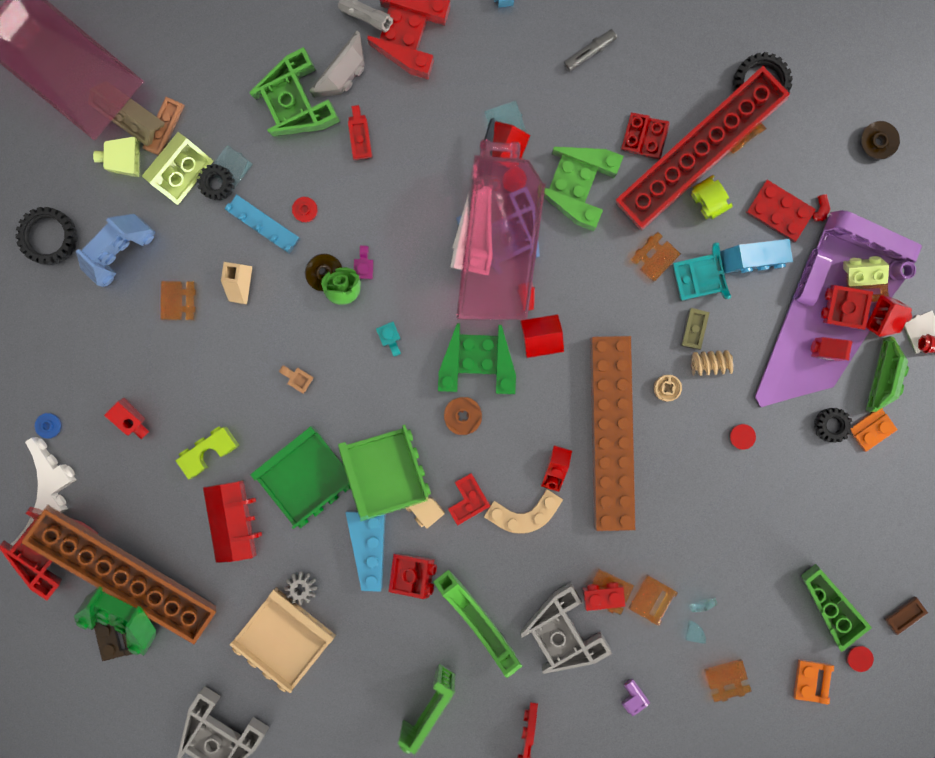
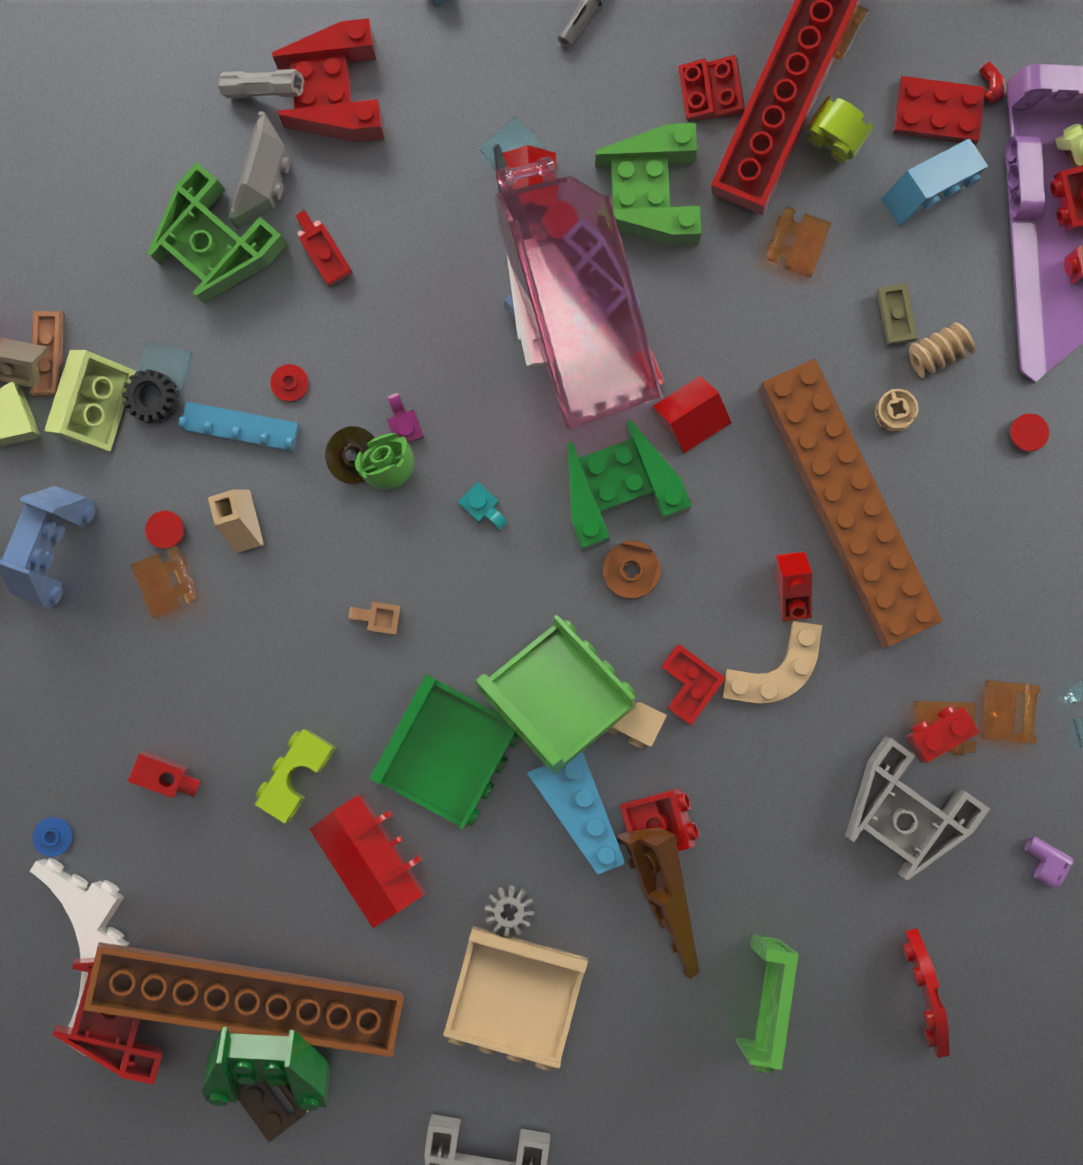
camera: 20 degrees left, 5 degrees down
bright green arch [433,570,522,678] -> none
teal piece [672,242,731,301] -> none
none -> red piece [145,510,185,549]
none -> reddish brown wedge [616,827,700,979]

